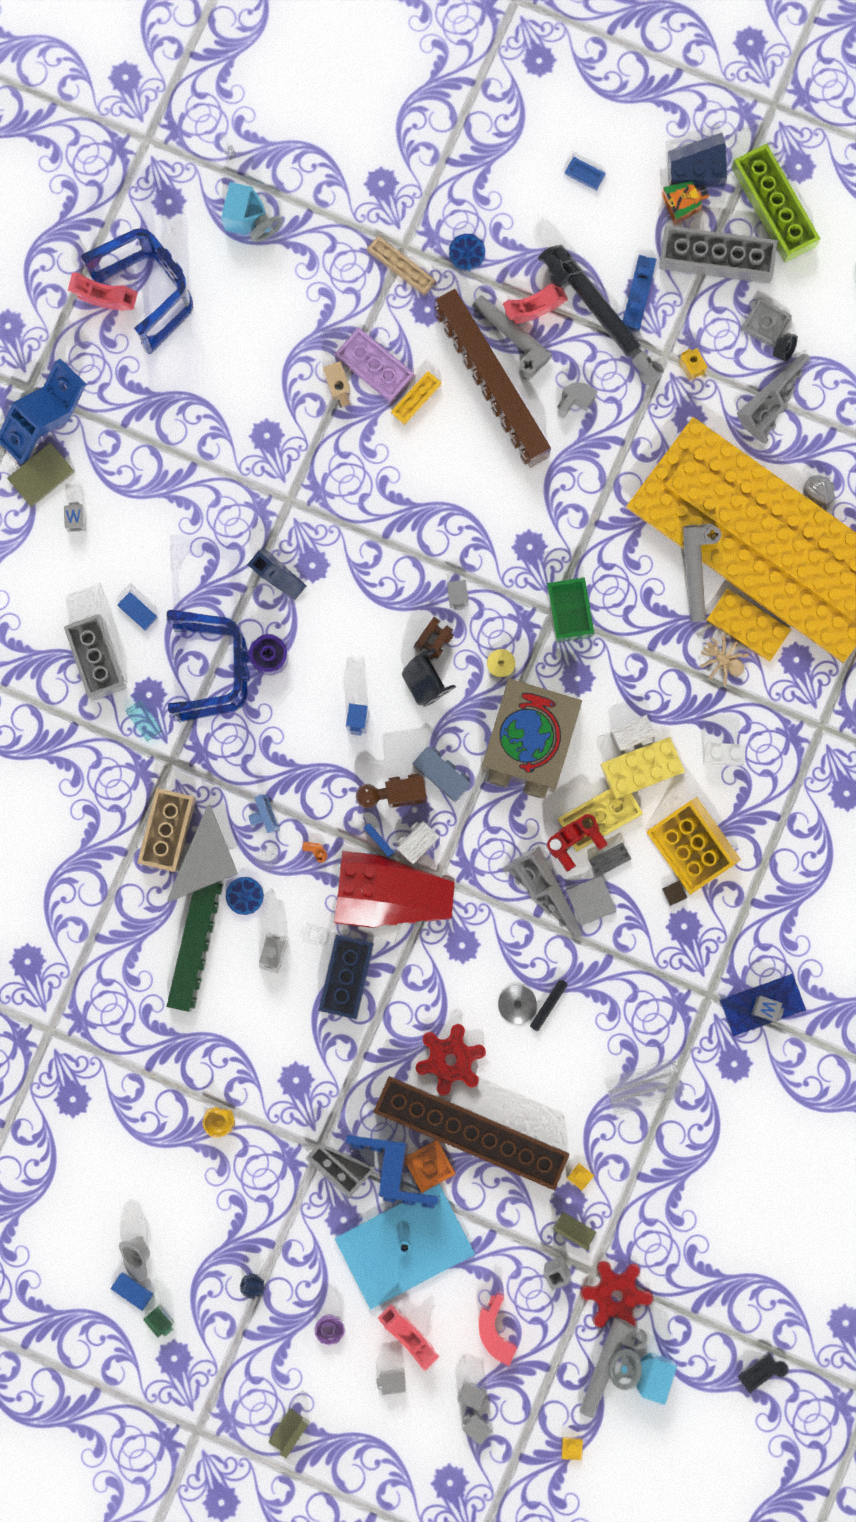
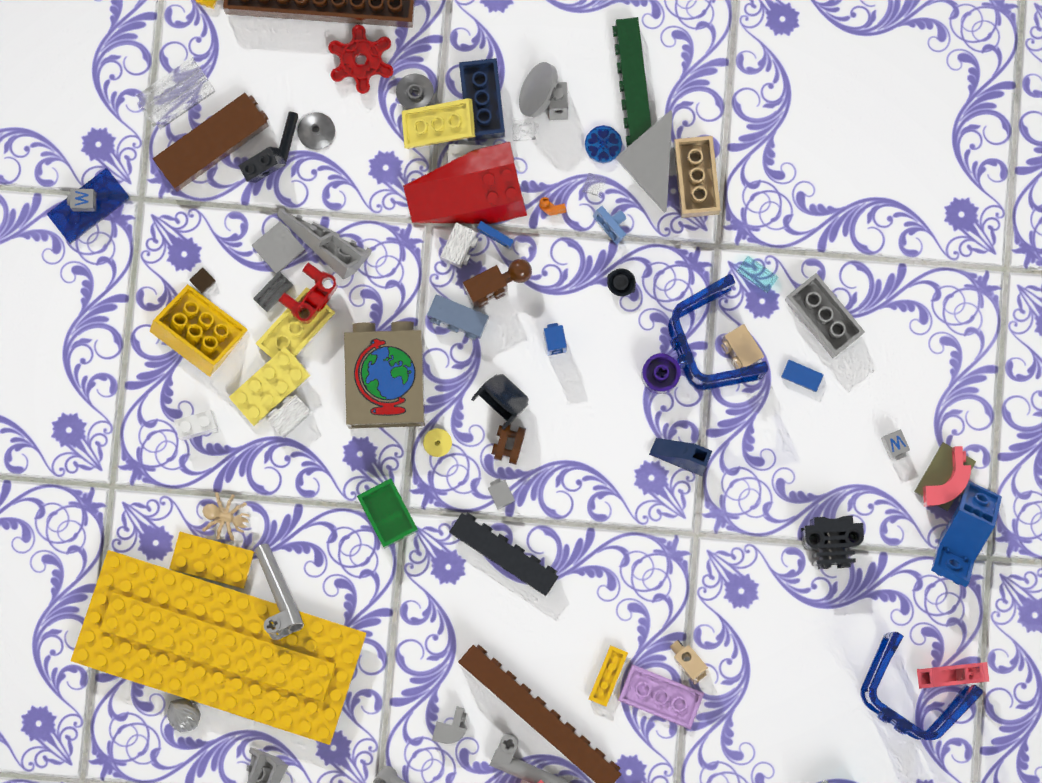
camera: 155 degrees right, 0 degrees up
none -> reddish brown brick [152,92,269,192]
none -> black brick [238,147,286,183]
none -> flat silver dish [396,73,434,109]
none -> light yellow plate [402,98,475,149]
none -> black brick [449,512,559,597]
none -> light grey tile [519,62,558,118]
none -> black hat [607,268,636,297]
none -> tan brick [721,324,764,373]
none -> black piece [801,515,864,569]
none -> coral arch [923,446,971,507]

